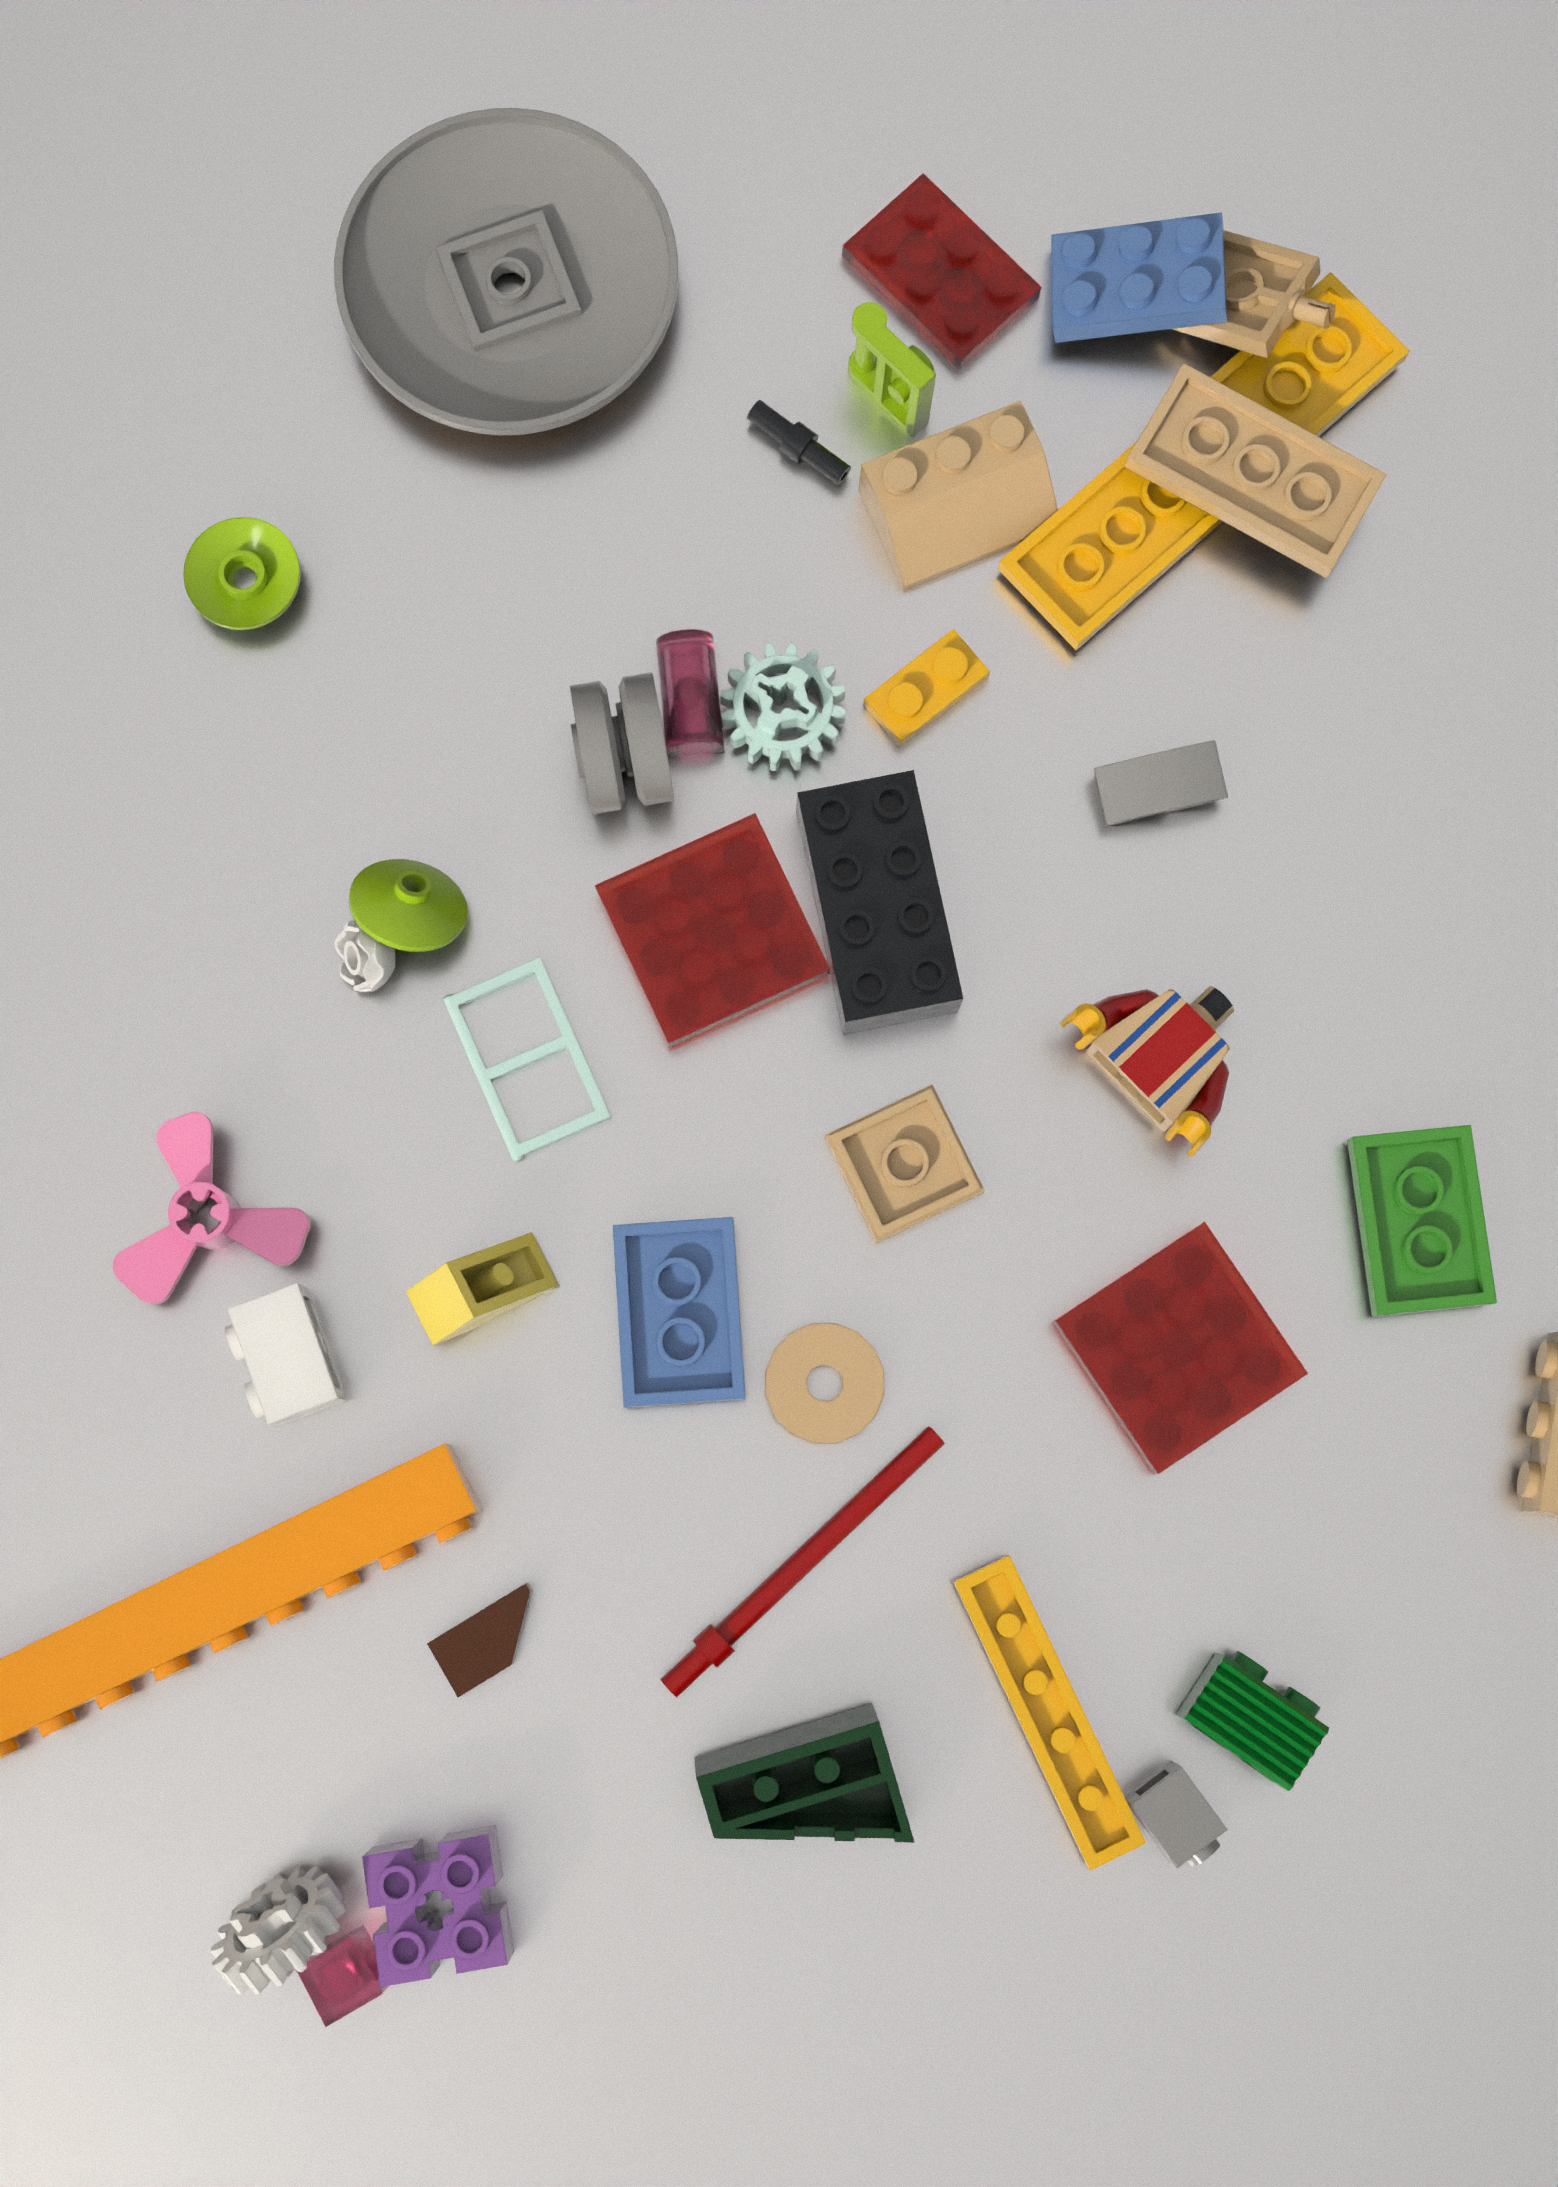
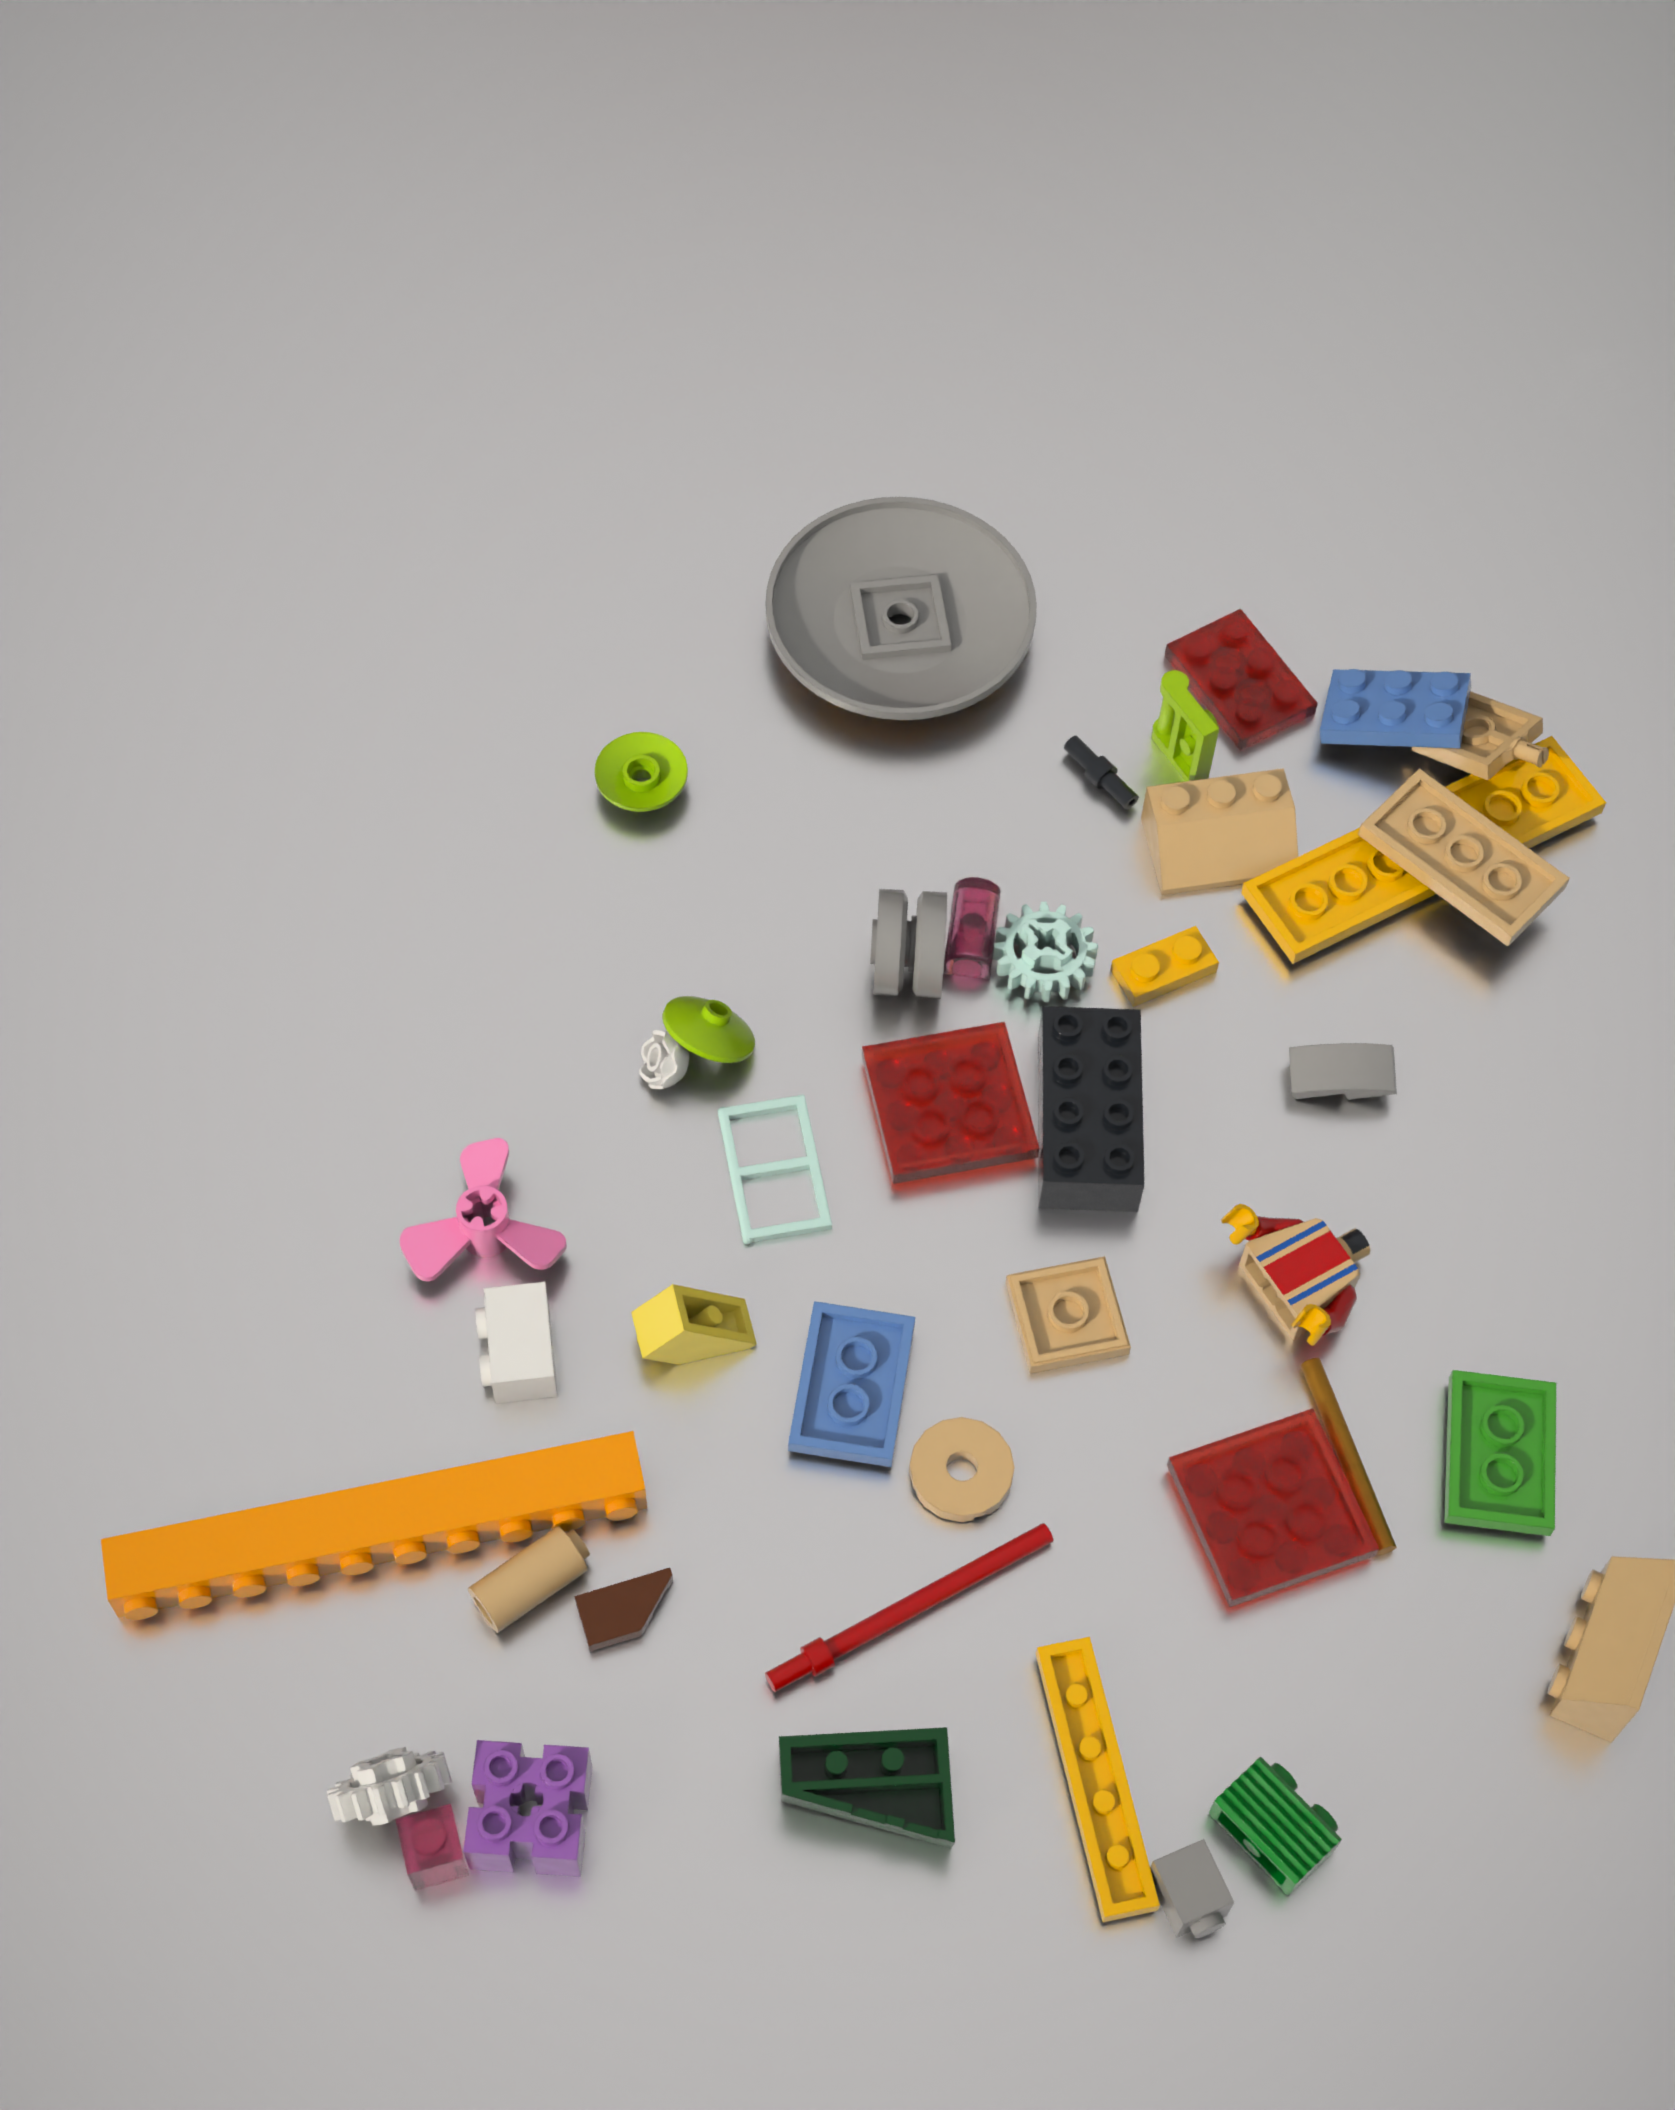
camera: 15 degrees right, 20 degrees down
none -> tan brick [468,1526,590,1633]
none -> pearl gold bar [1301,1358,1397,1555]

